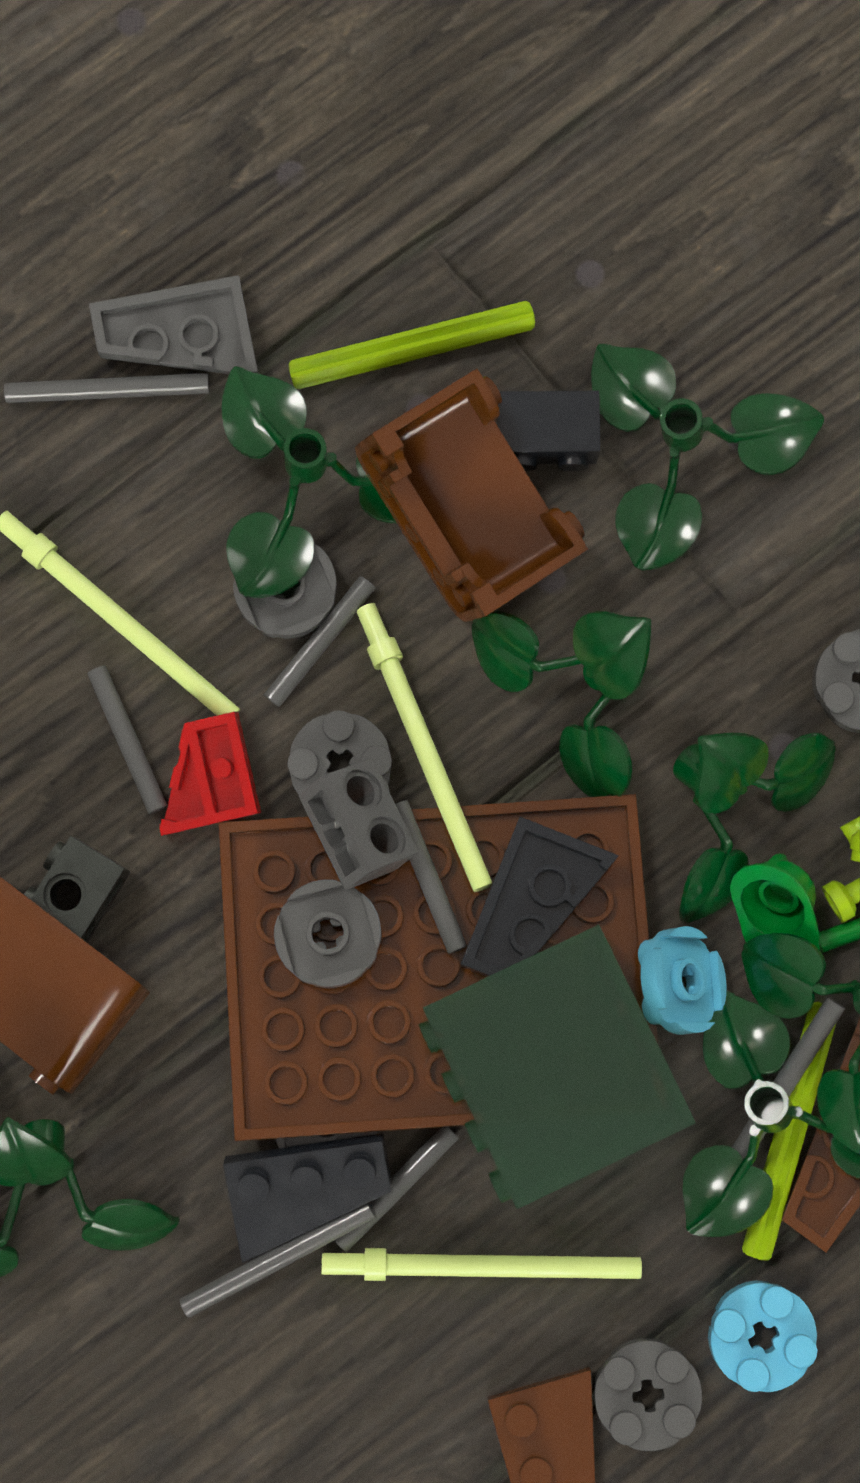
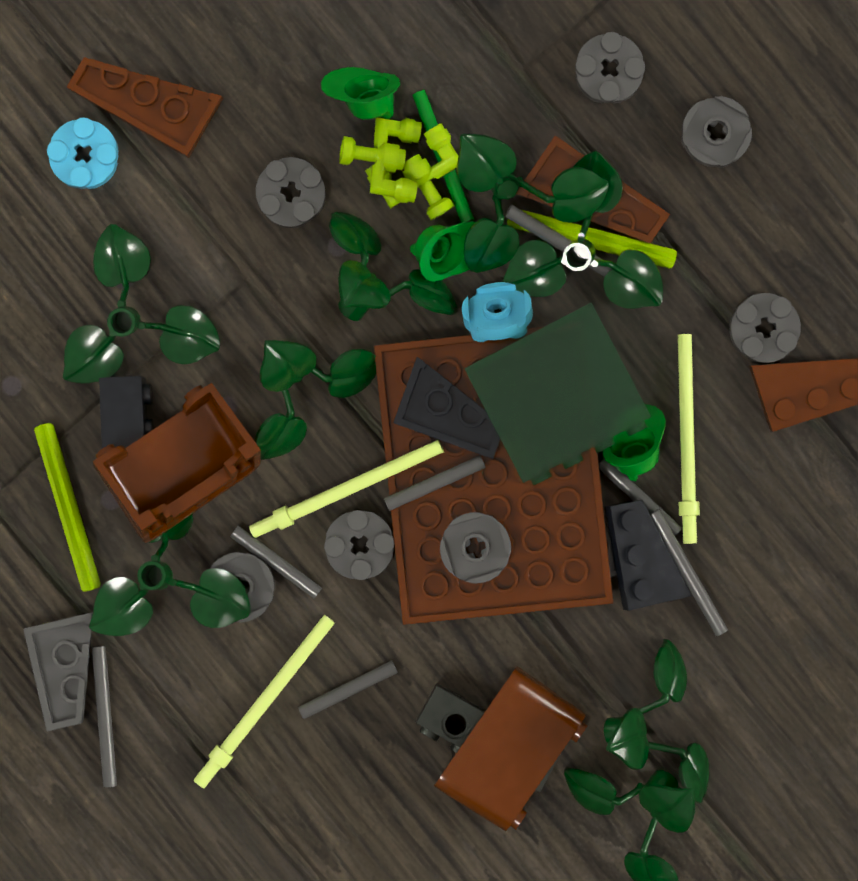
camera: 90 degrees left, 5 degrees up
red wing [159,711,261,836] -> none
dark grey brick [299,758,419,890] -> none
medium azure plate [708,1280,817,1392] -> none
none -> green piece [603,404,666,481]

